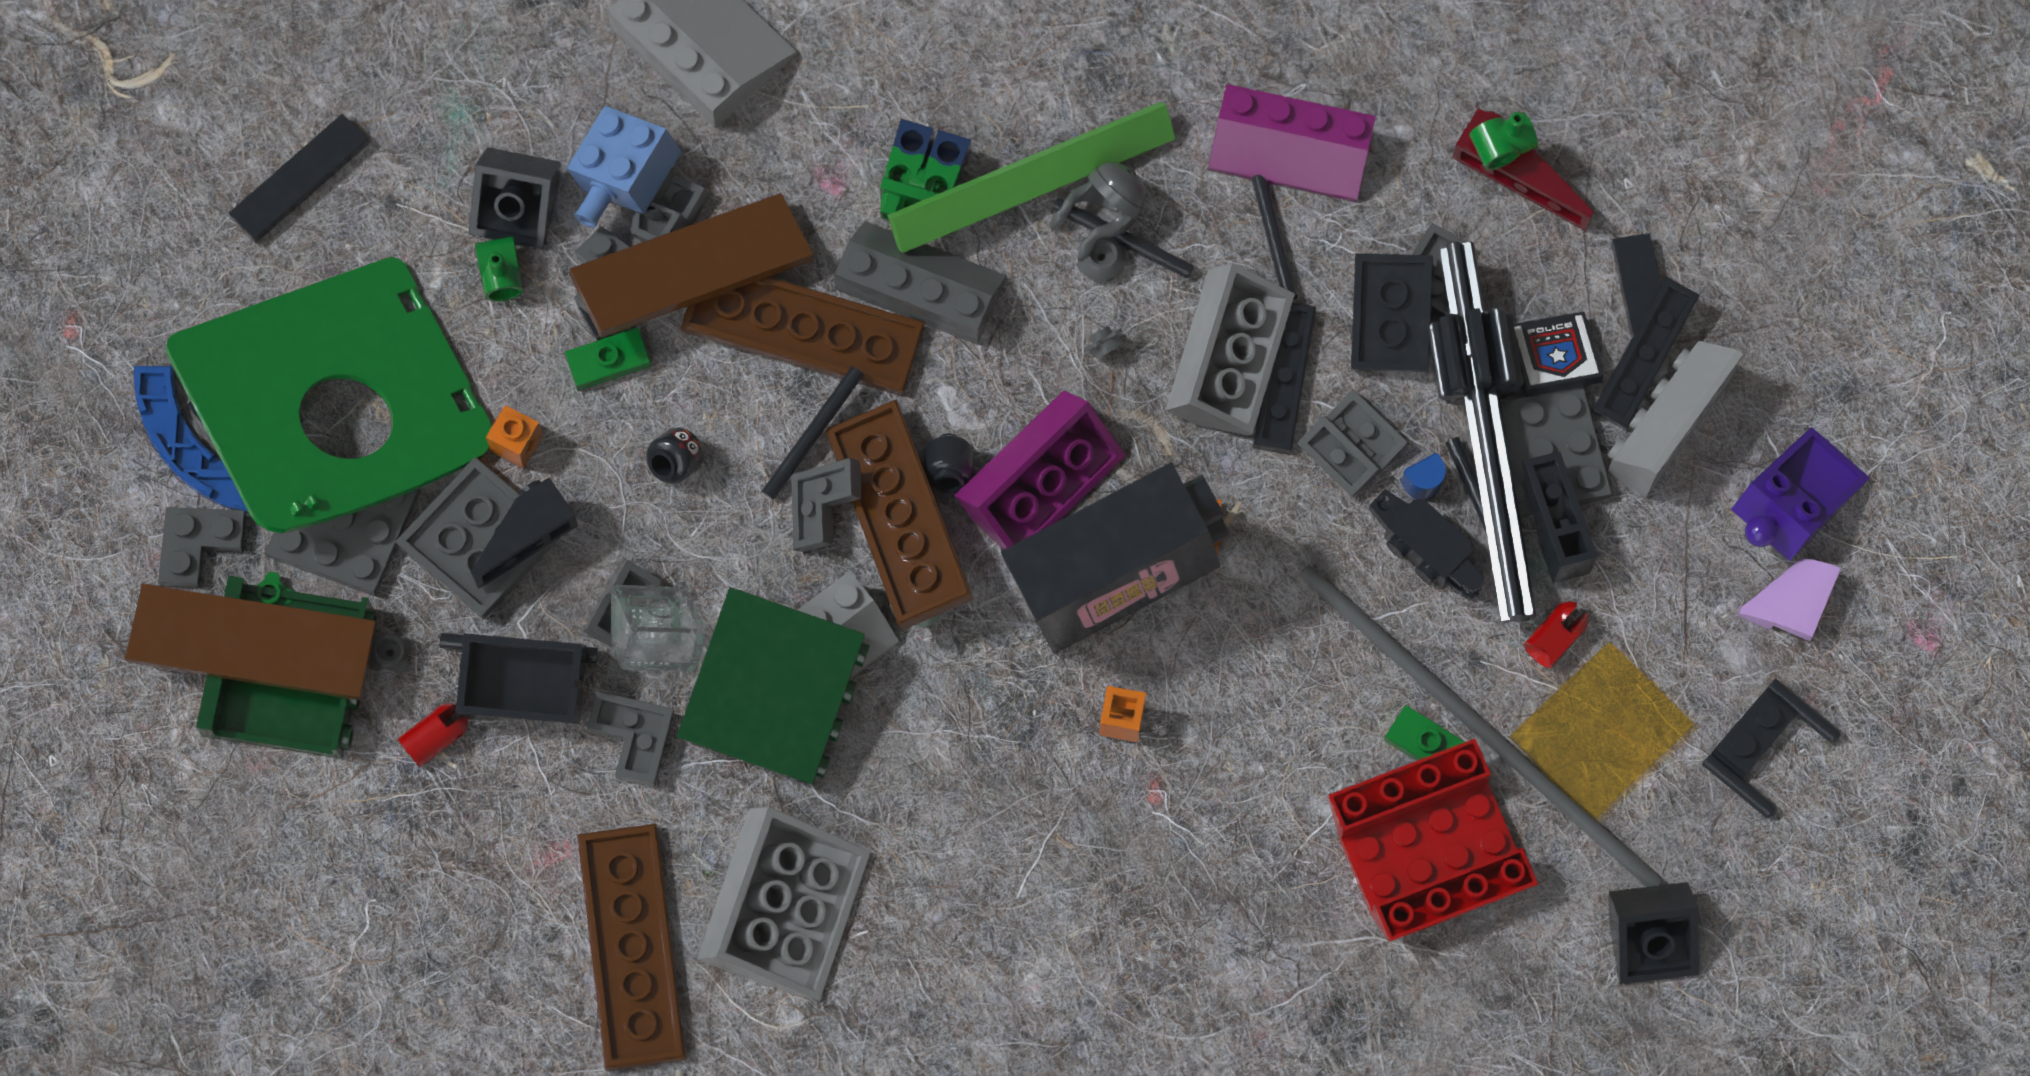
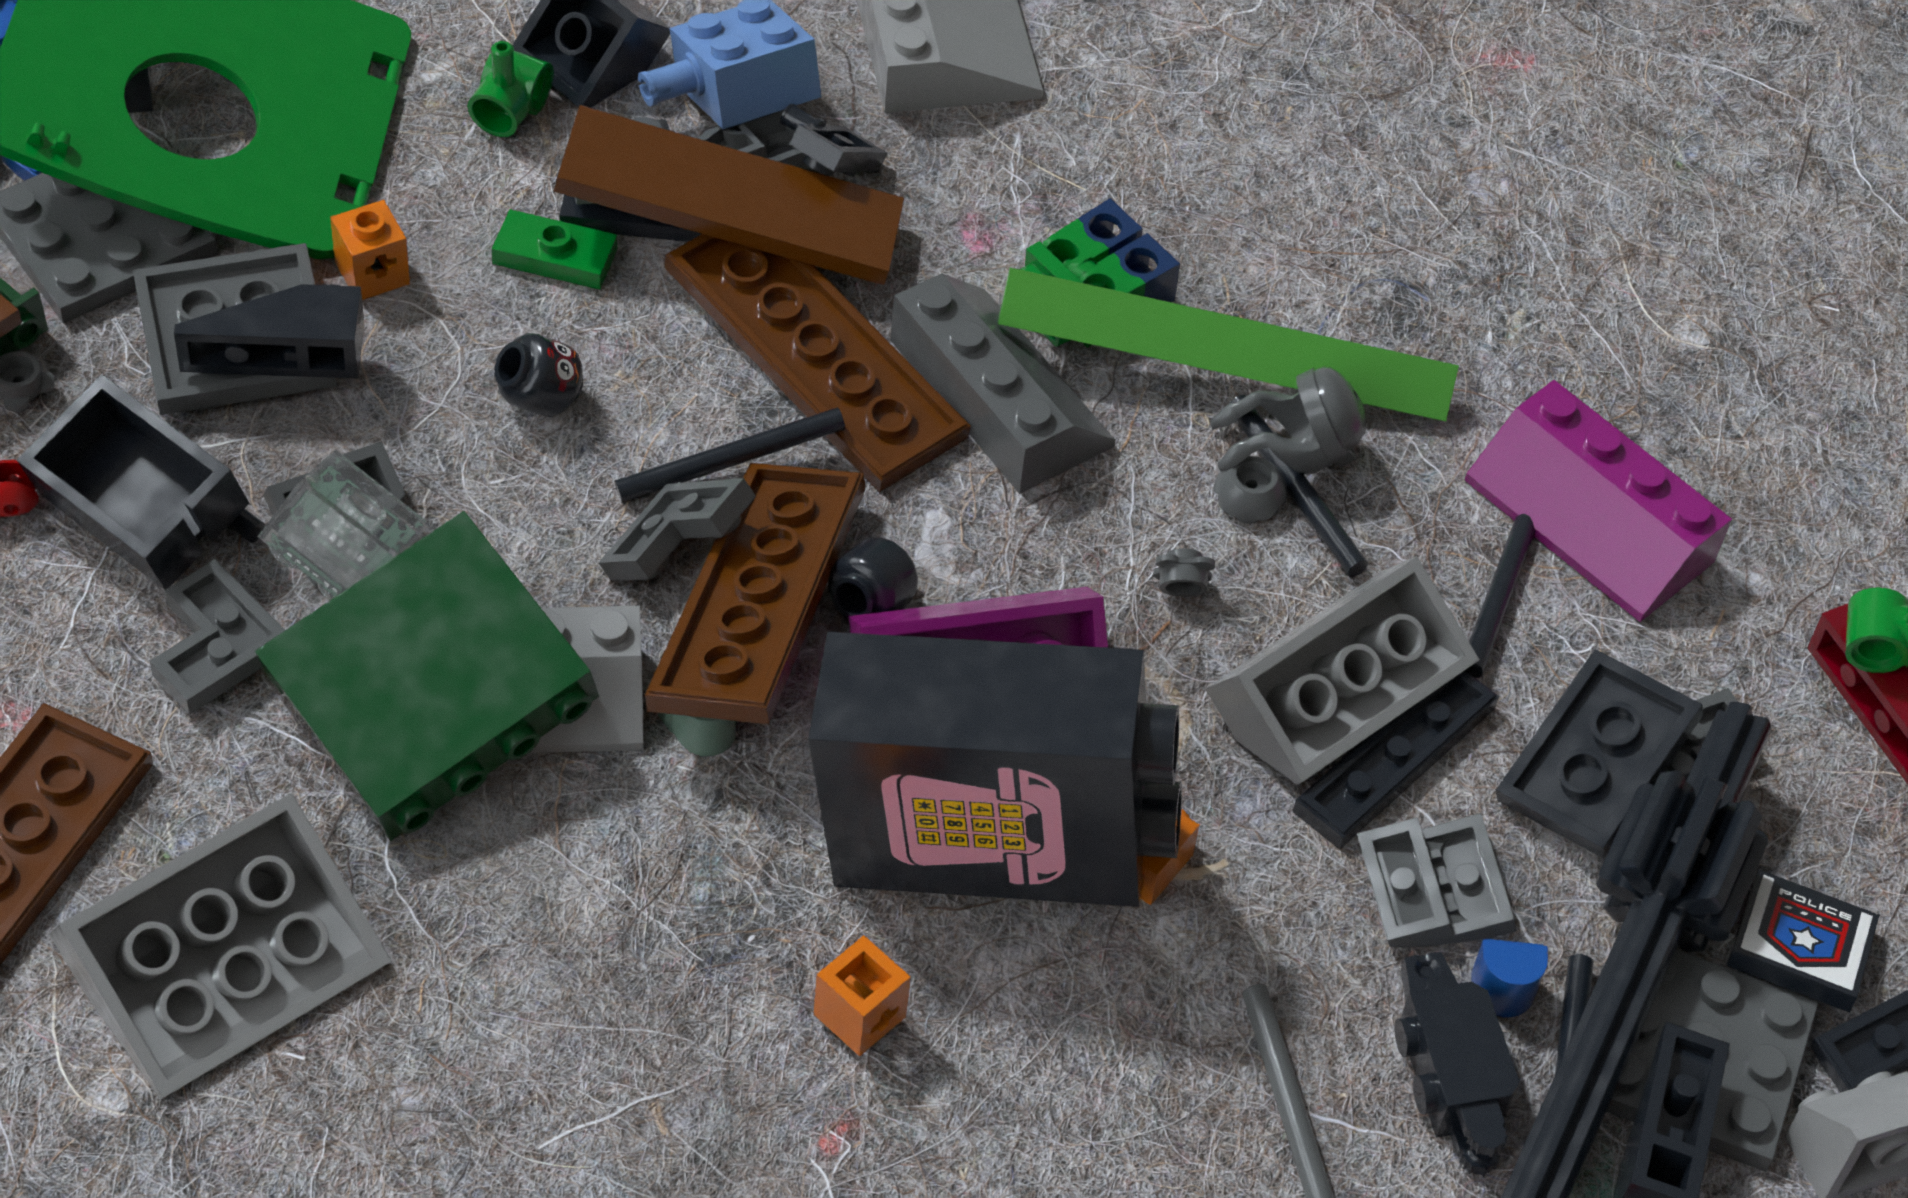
camera: 30 degrees right, 20 degrees down
none -> black plate [780,103,888,176]

